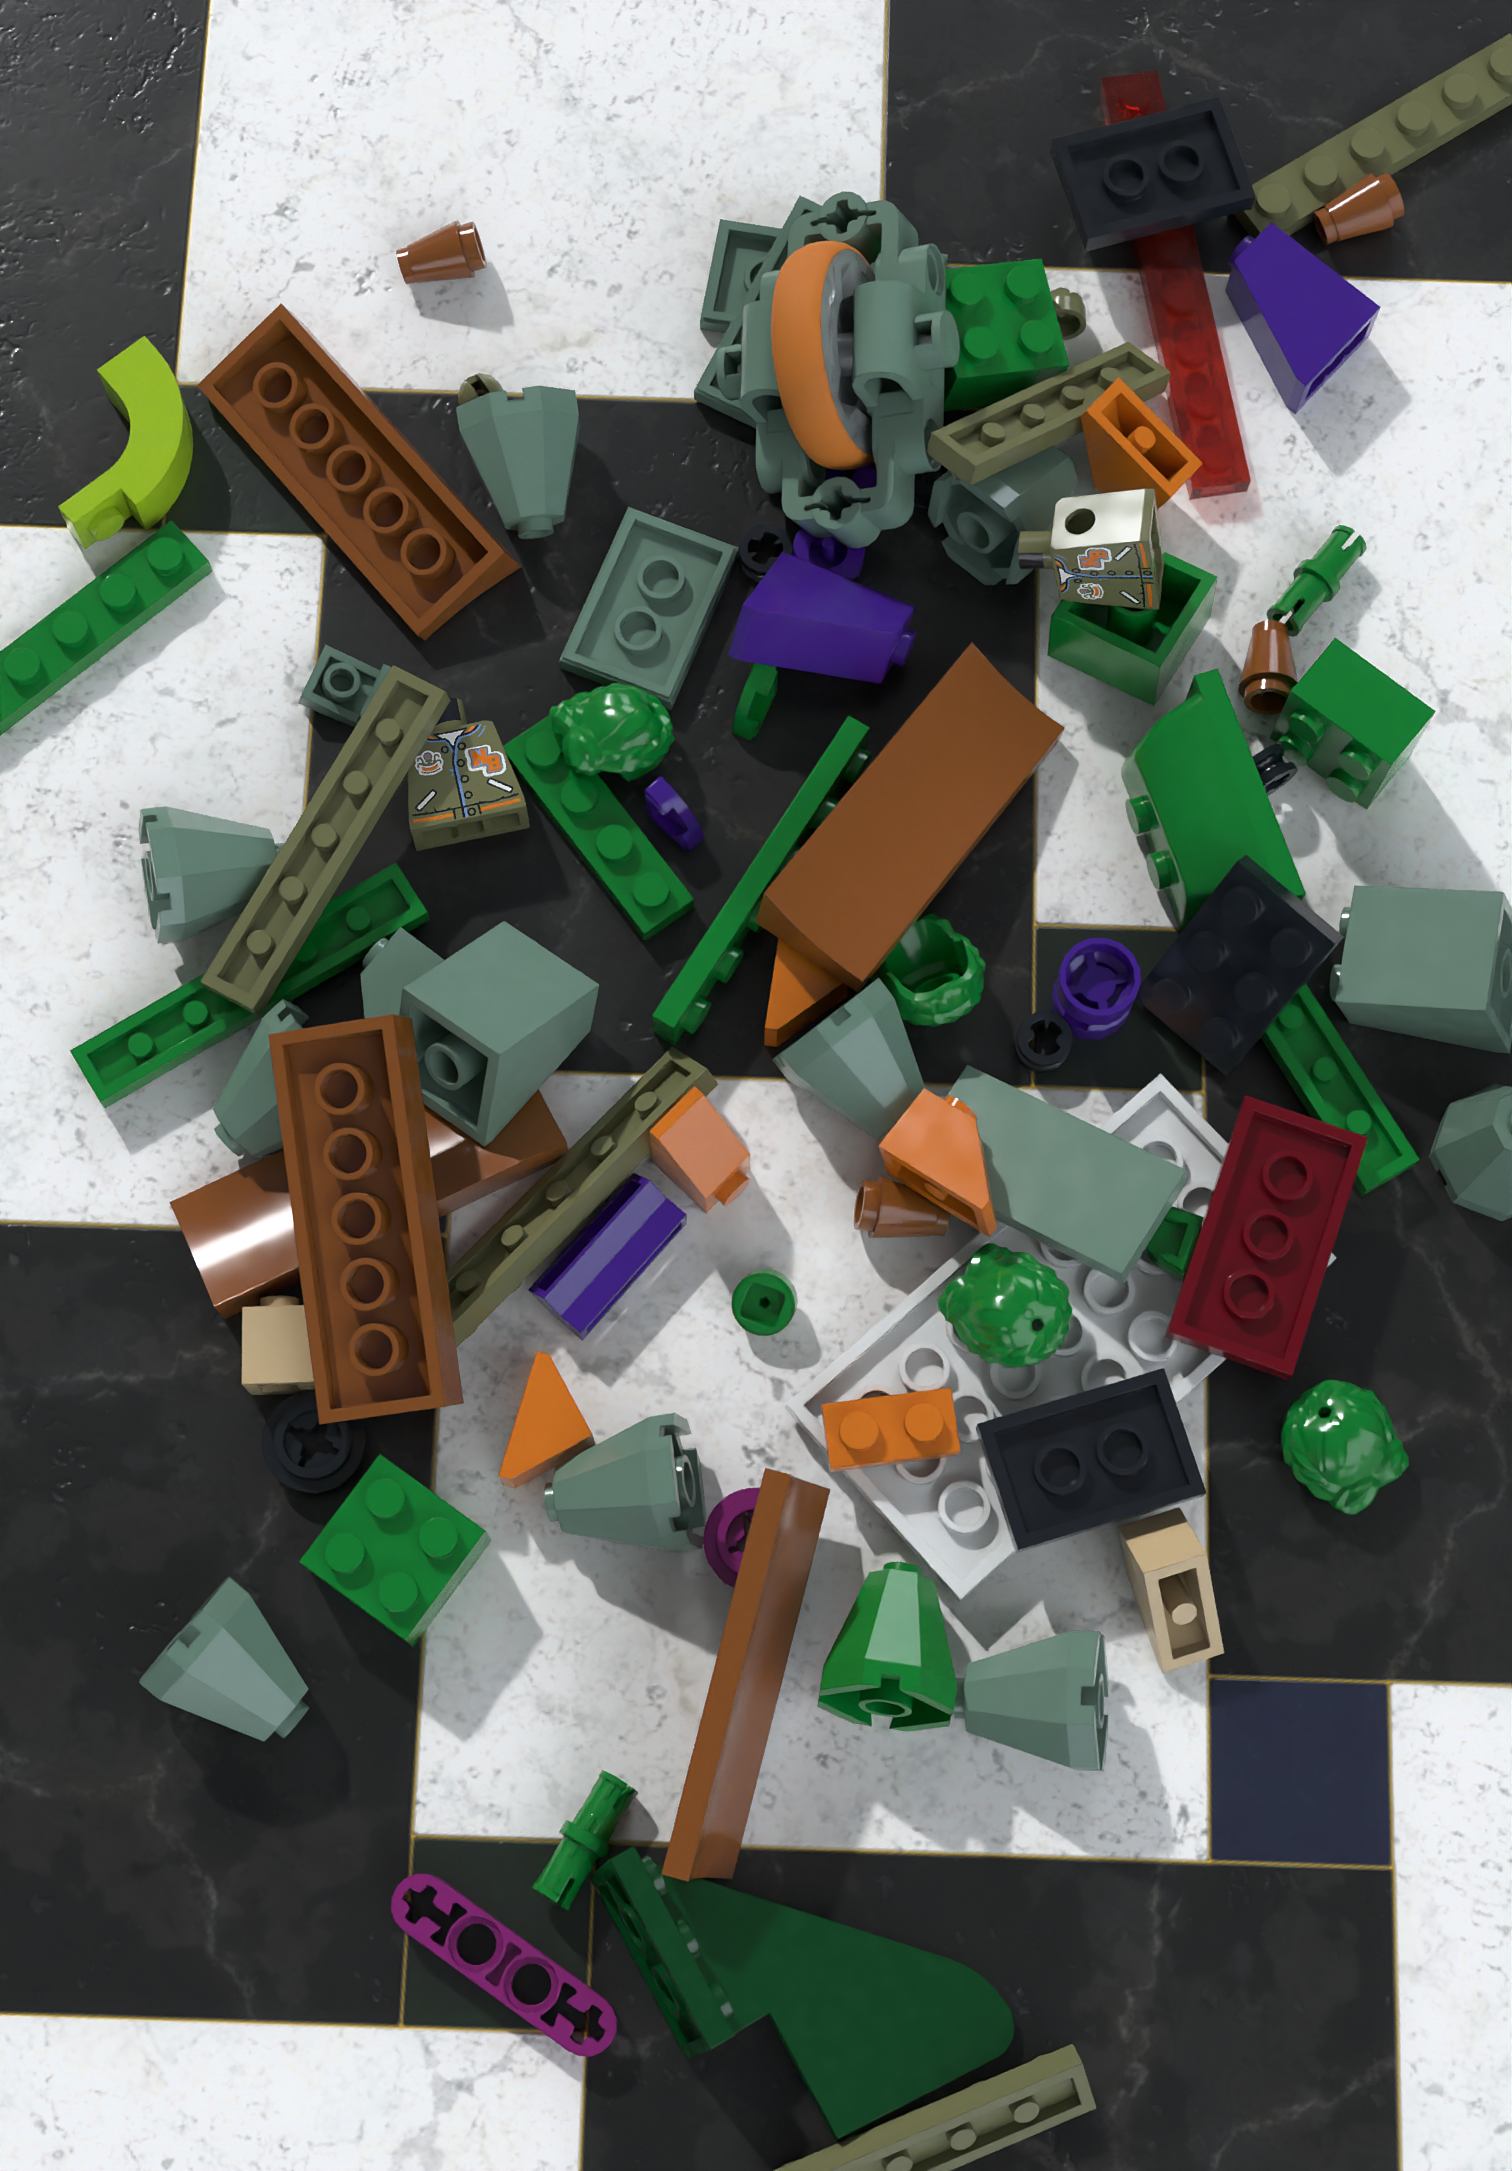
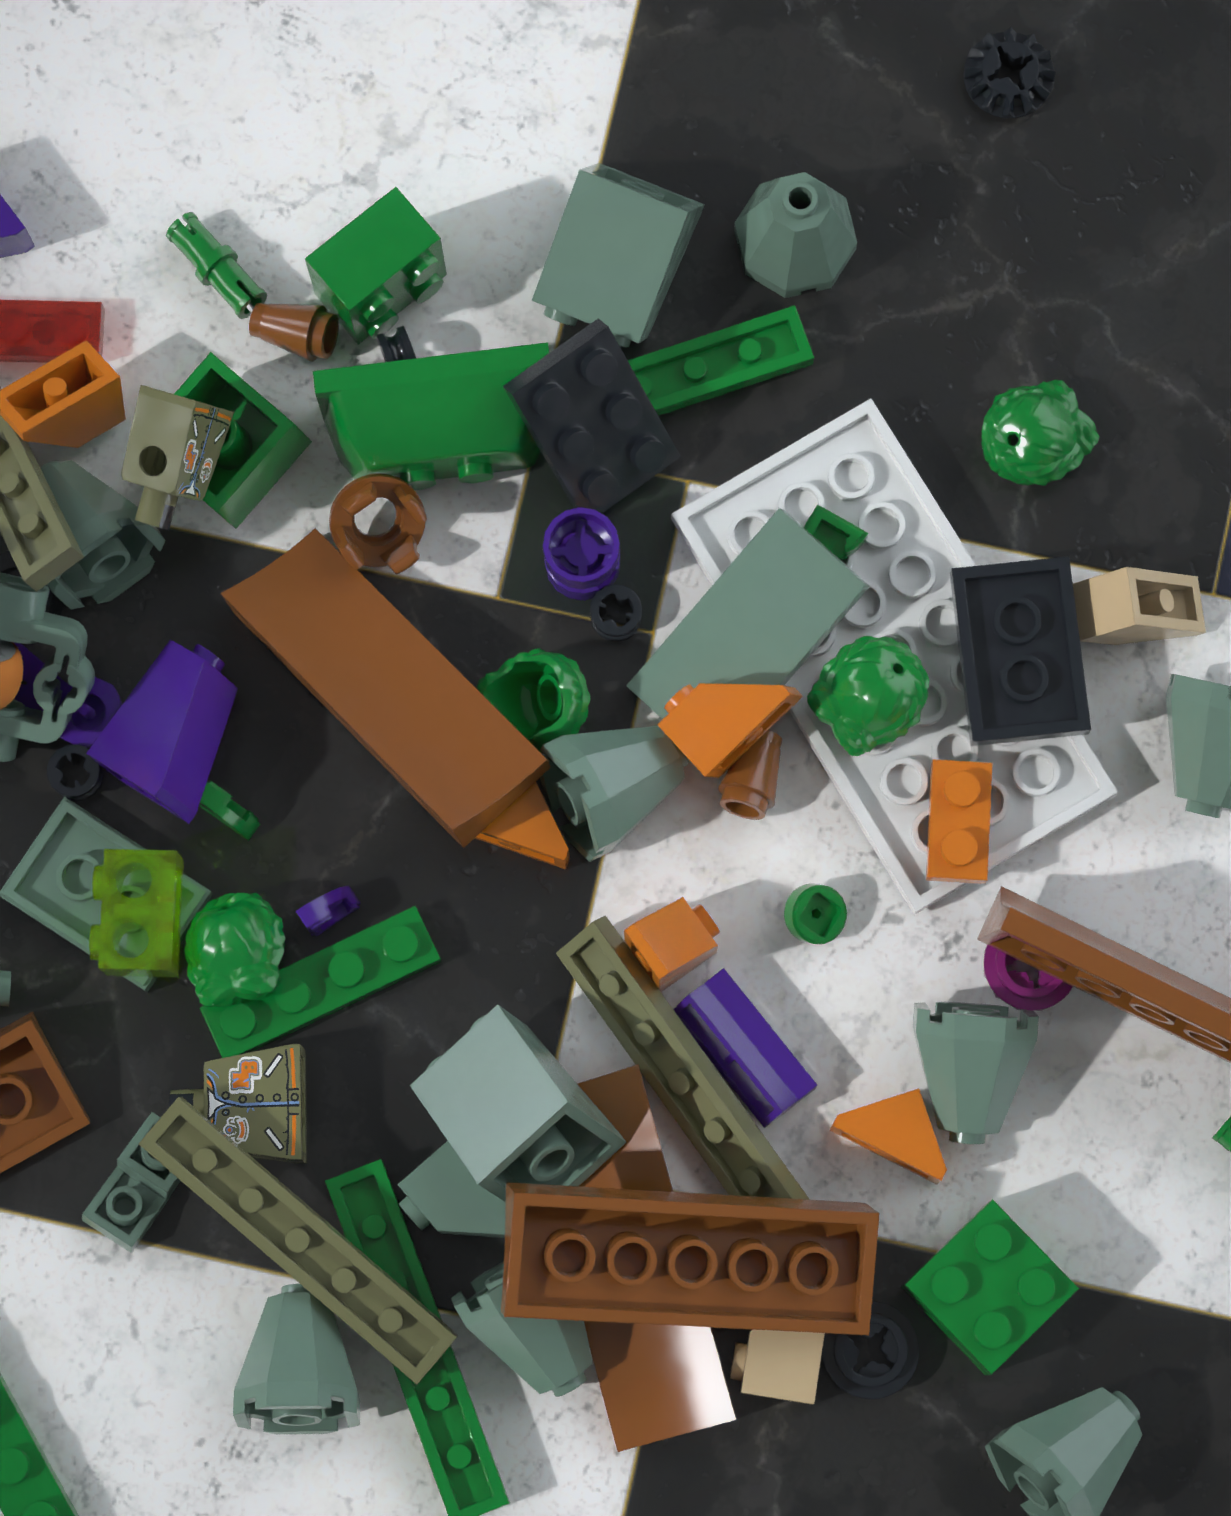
camera: 75 degrees left, 5 degrees up
green plate [652,716,872,1046] -> none
green cone [817,1562,957,1732] -> none
dark red plate [1164,1095,1368,1380] -> none
none -> clear neon green brick [89,849,184,977]
none -> dark orange piece [329,473,427,574]

